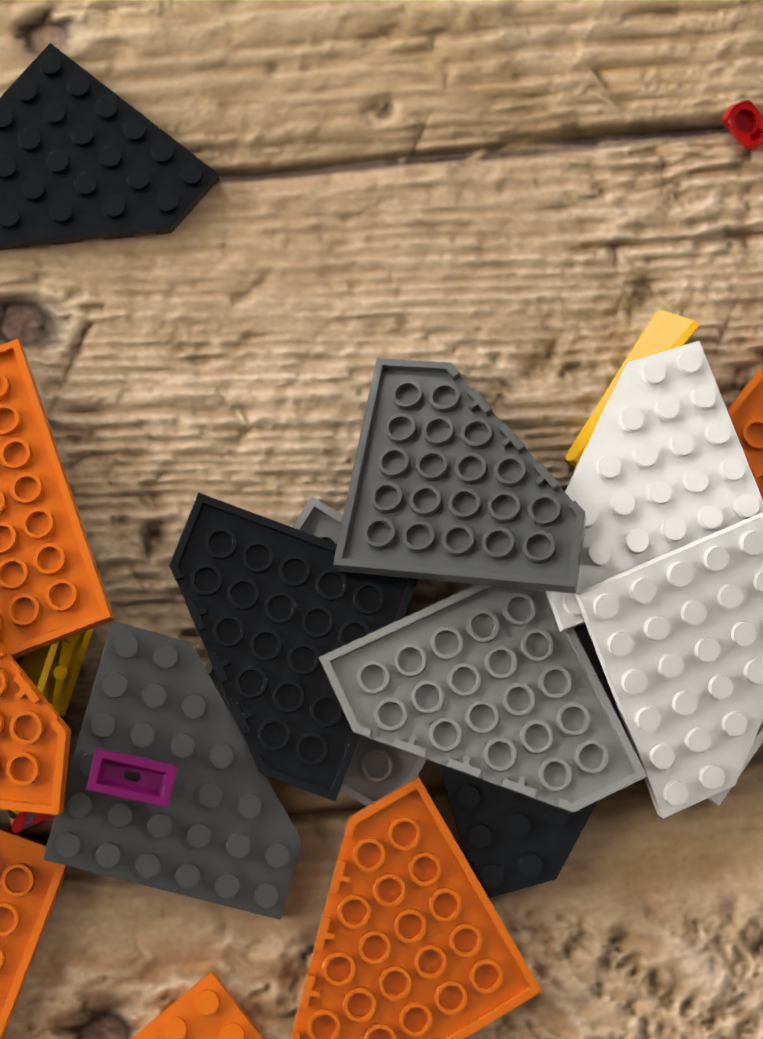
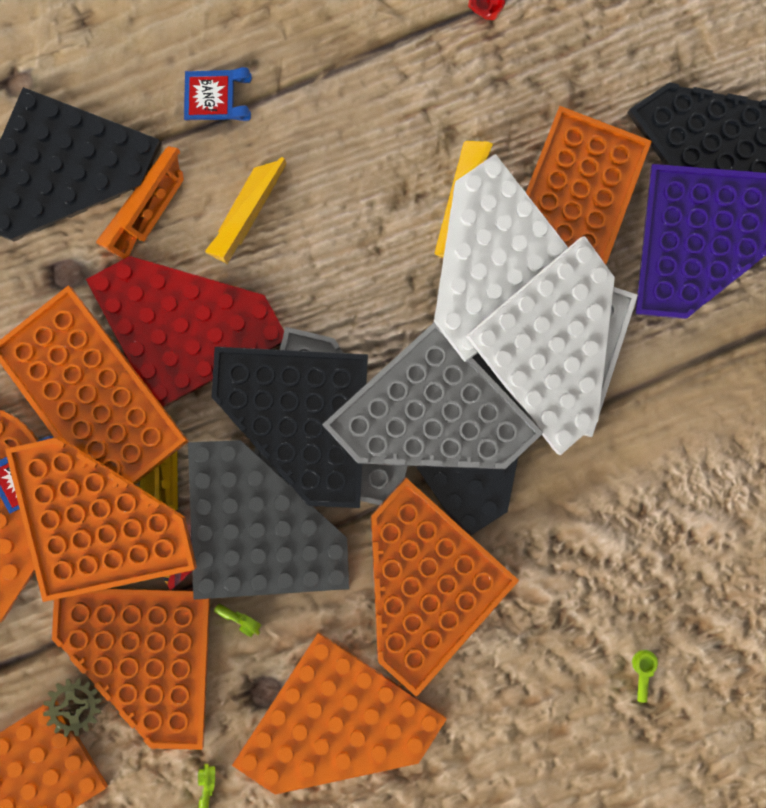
camera: 20 degrees left, 5 degrees up
magenta piece [86,747,178,808] -> none
dark grey plate [333,358,586,594] -> none
none -> red plate [86,256,284,408]
none -> orange wedge [96,146,184,259]
none -> flag [184,67,252,121]
none -> yellow wedge [205,157,287,265]
none -> lime plate [214,603,262,638]

